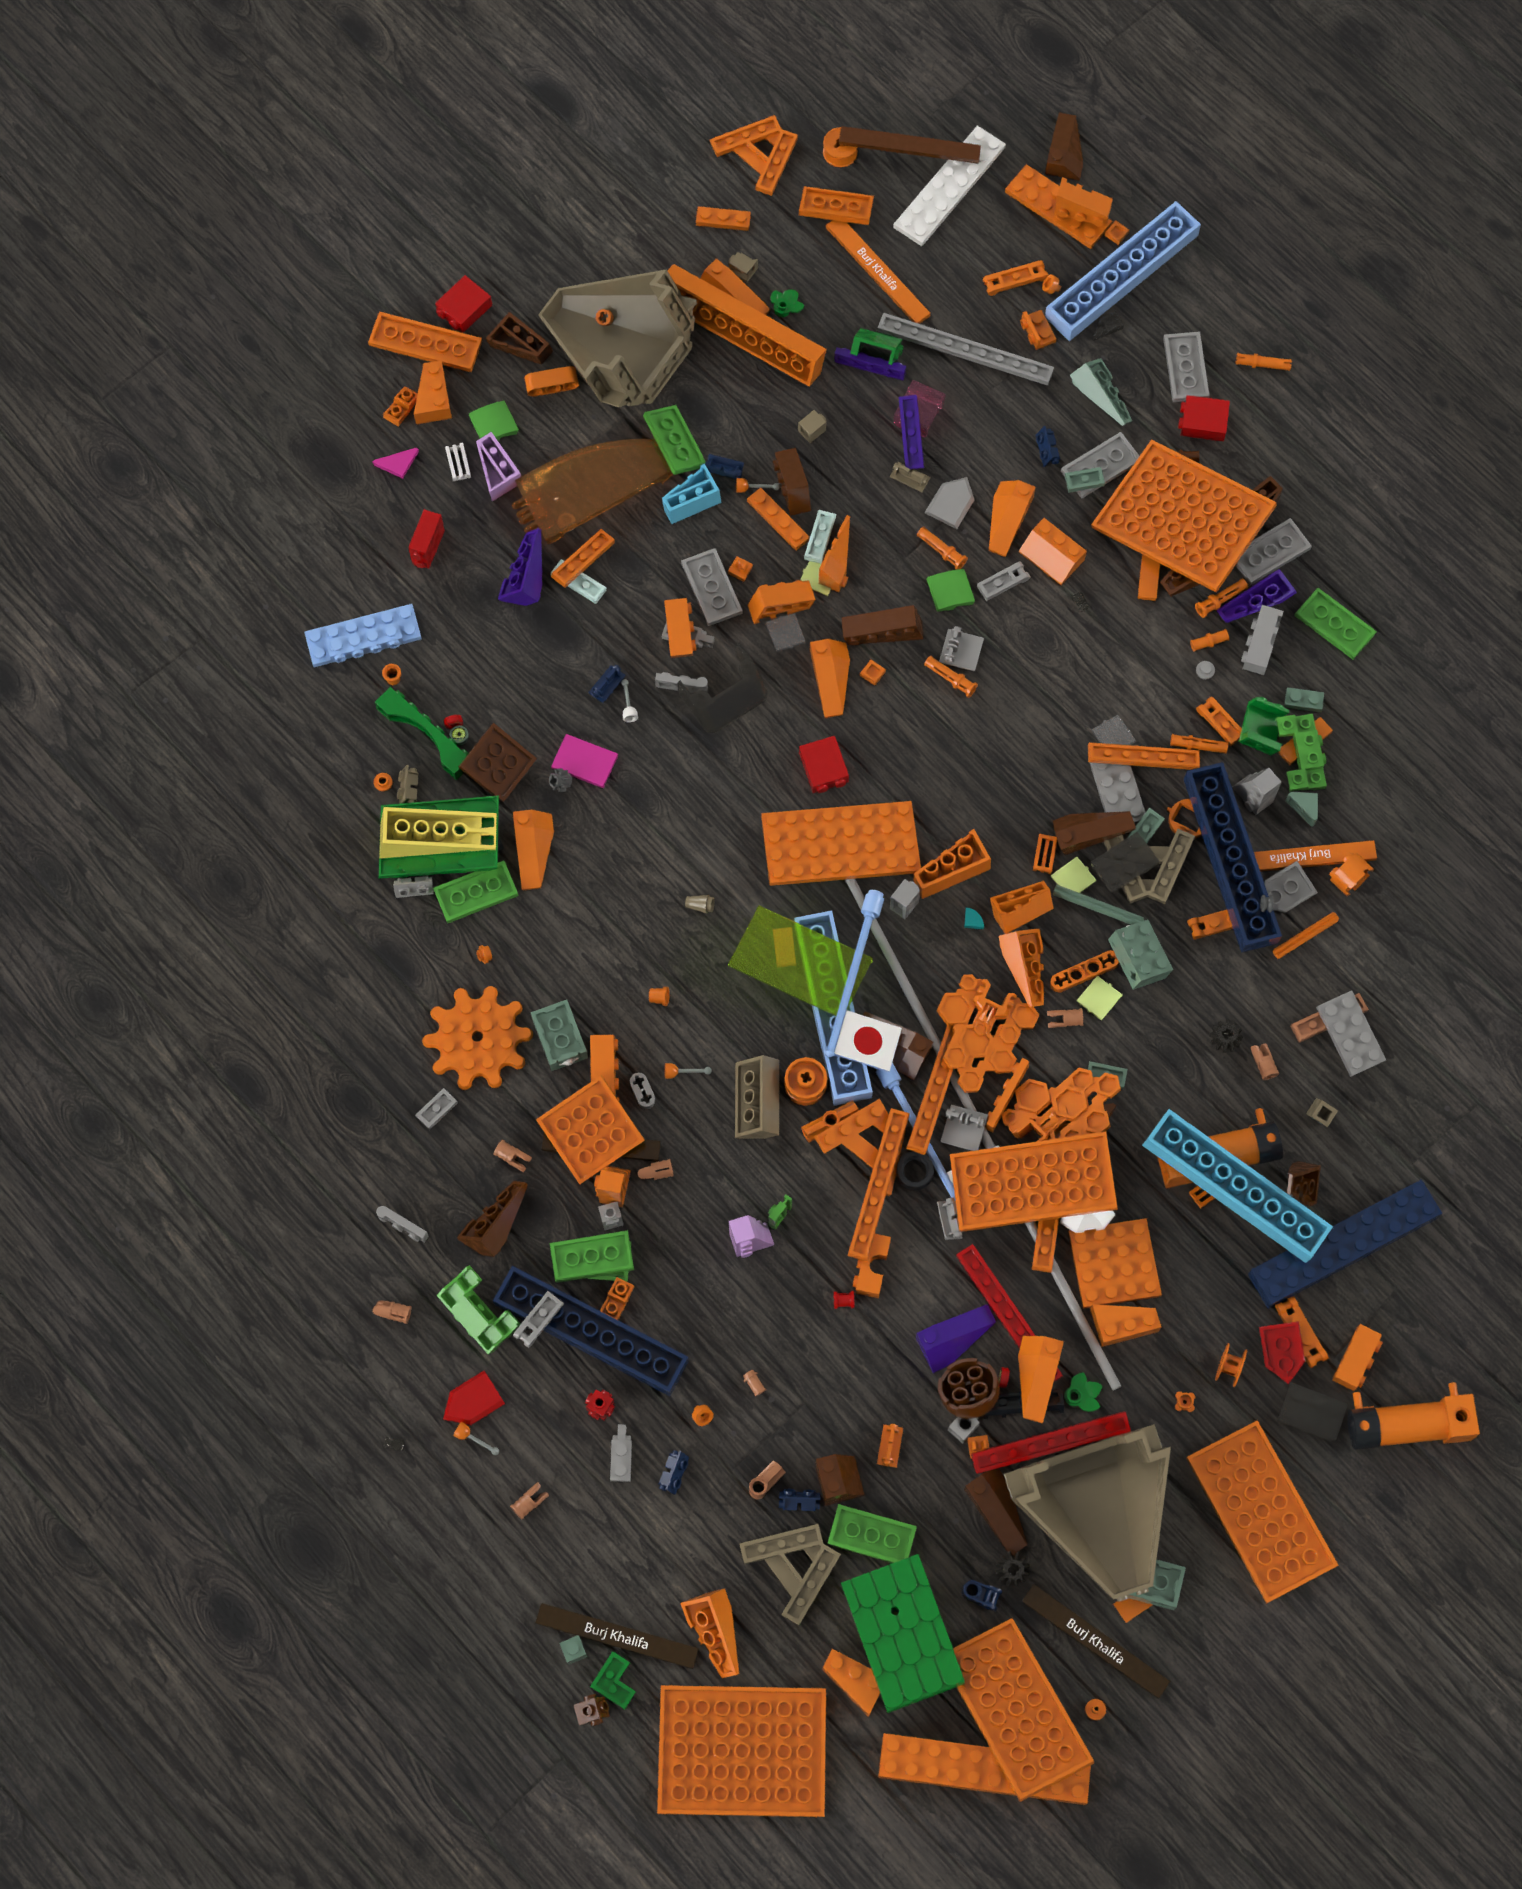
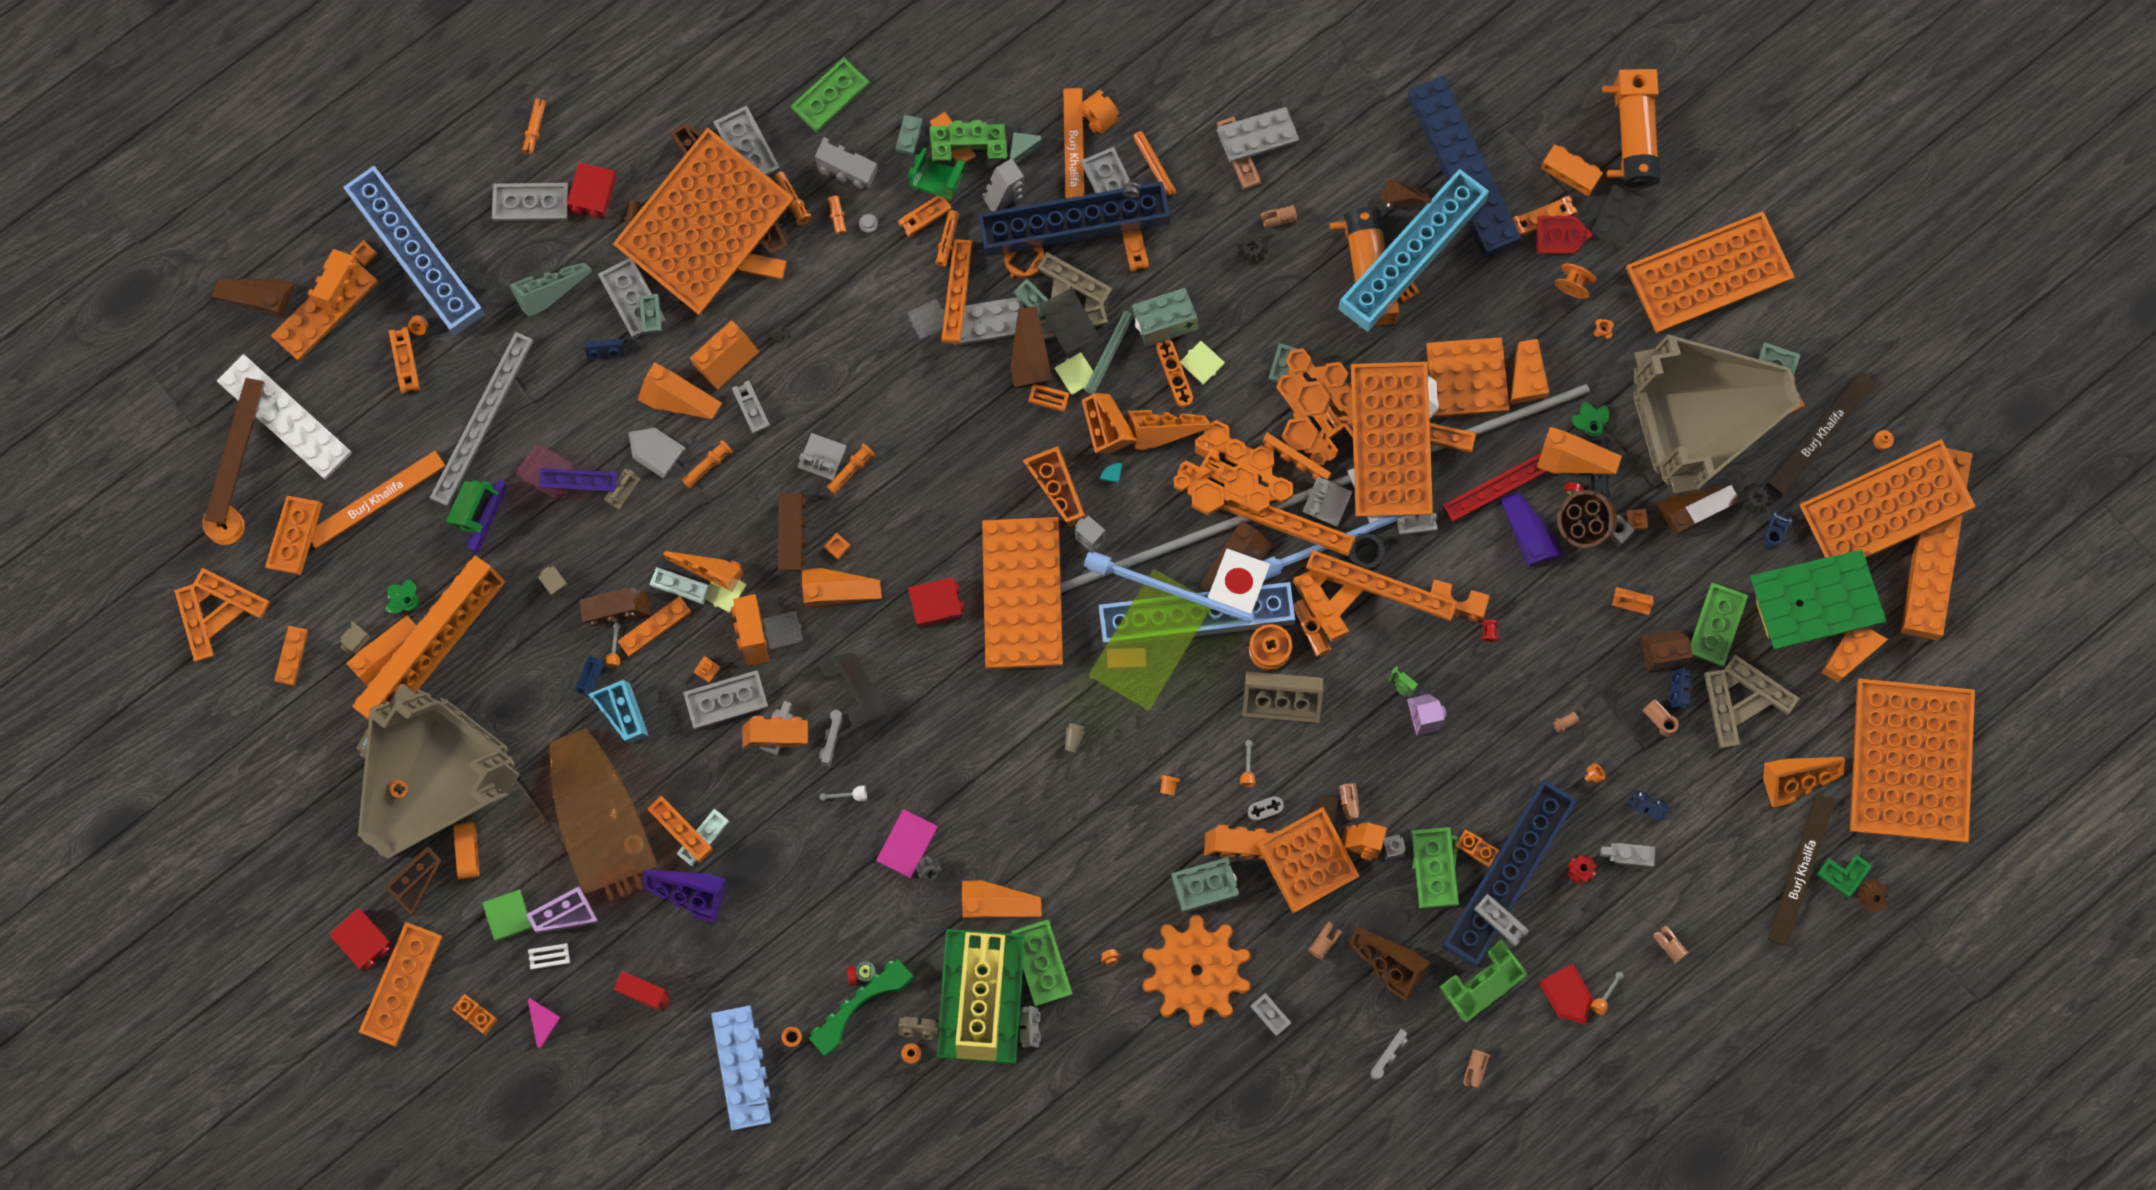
camera: 85 degrees left, 5 degrees up
orange wedge [414,360,452,424] -> none
reddish brown plate [458,723,537,802] -> none
sand green brick [559,1635,587,1665] -> none
dark blue hinge [588,664,626,703] -> none
bright green tile [643,405,706,475] -> none
bright green slope [926,569,975,611] -> none
red plate [971,1411,1131,1474] -> none
orange bracket [1020,310,1056,350] -> none
nougat hinge [1047,1008,1083,1028] -> none
dark purple wedge [1217,569,1297,623] -> none
dark tan brick [1306,1098,1338,1127] -> none

